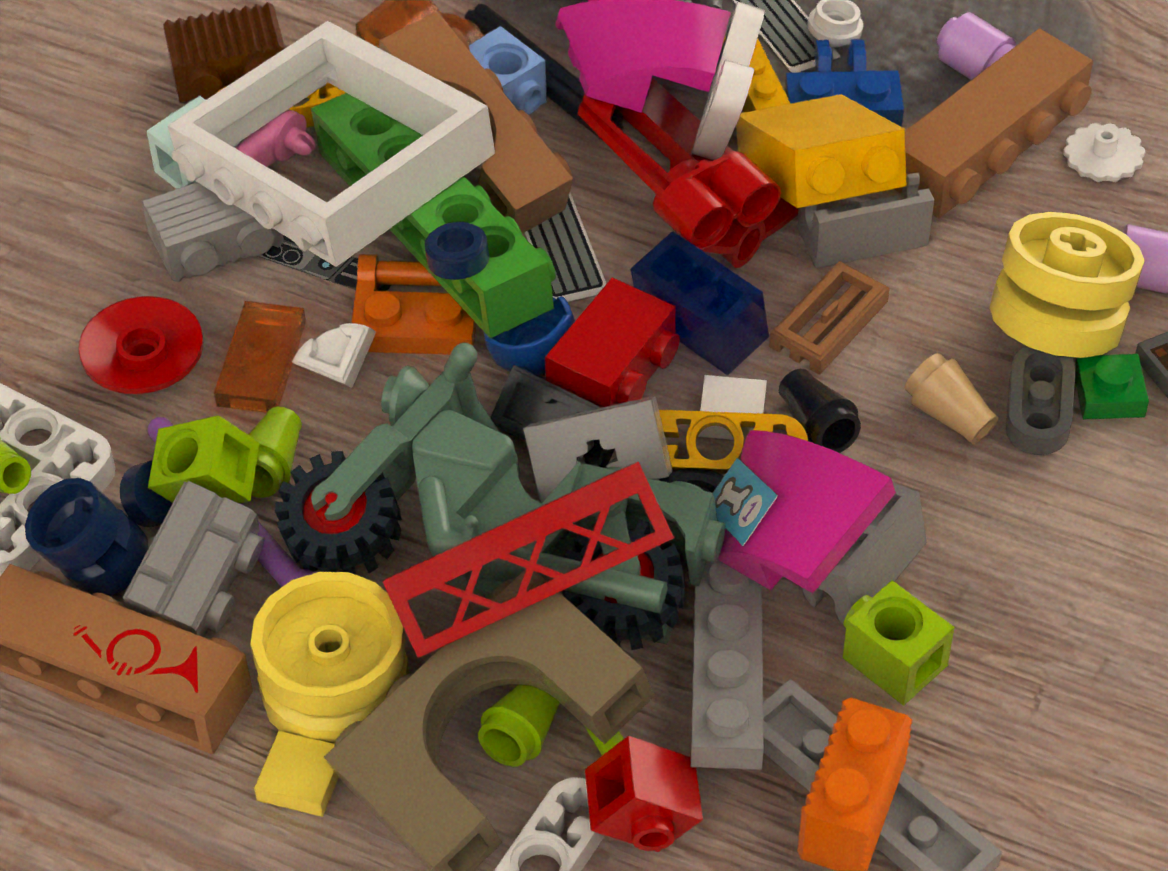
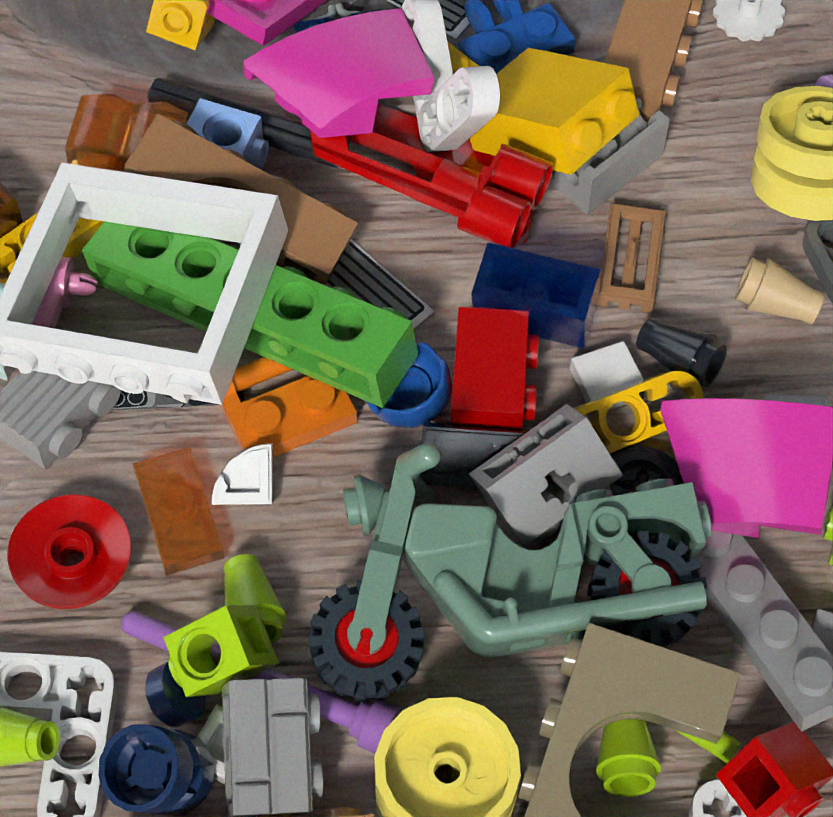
camera: 30 degrees left, 10 degrees up
red fence [382,462,674,658] -> none
dark blue tile [424,222,489,280] -> none
sticker [713,458,778,546] -> none

